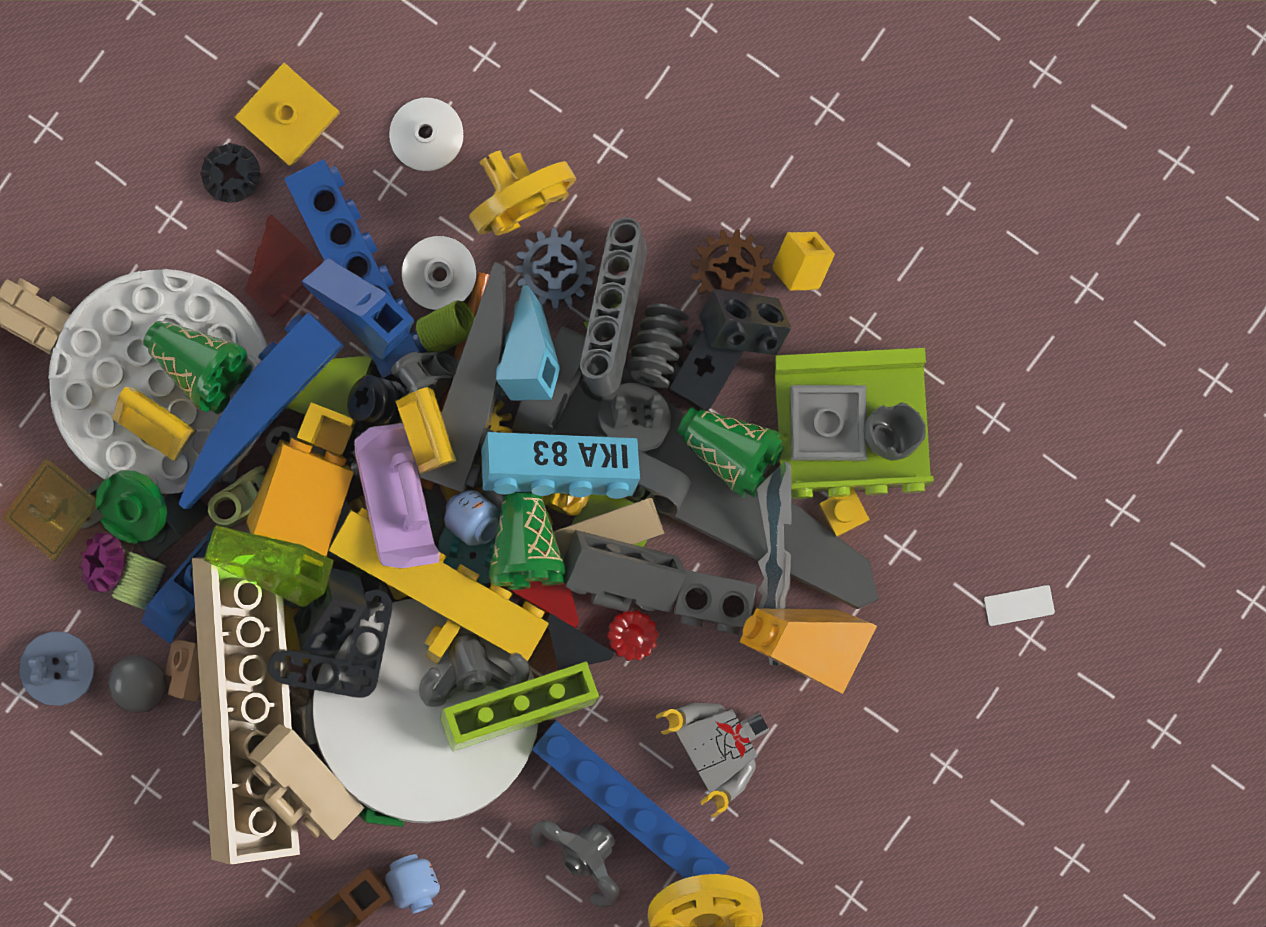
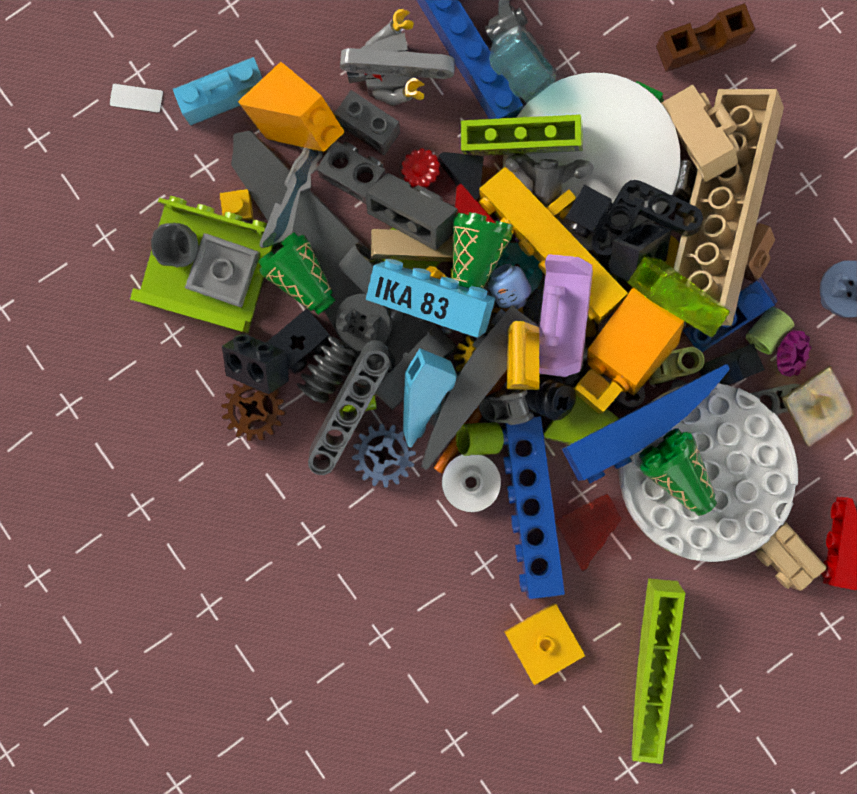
camera: 160 degrees left, 0 degrees up
green tile [95,470,167,543] -> none
dark grey hair [108,654,166,713] -> none
yellow tile [112,387,197,461] -> none
black gear [200,143,261,203] -> none
blue slope [301,258,414,360] -> none
light blue head [385,854,440,914] -> none
white dish [389,98,463,171] -> none
yellow piece [469,150,576,236] -> none
yellow panel [772,232,835,291] -> none
none -> medium azure piece [173,57,263,126]
none -> dark grey brick [334,90,400,156]
none -> light grey beam [340,48,455,79]
none -> clear light blue slope [489,25,556,103]
none -> black brick [566,184,612,239]
none -> lime slope [632,578,685,764]

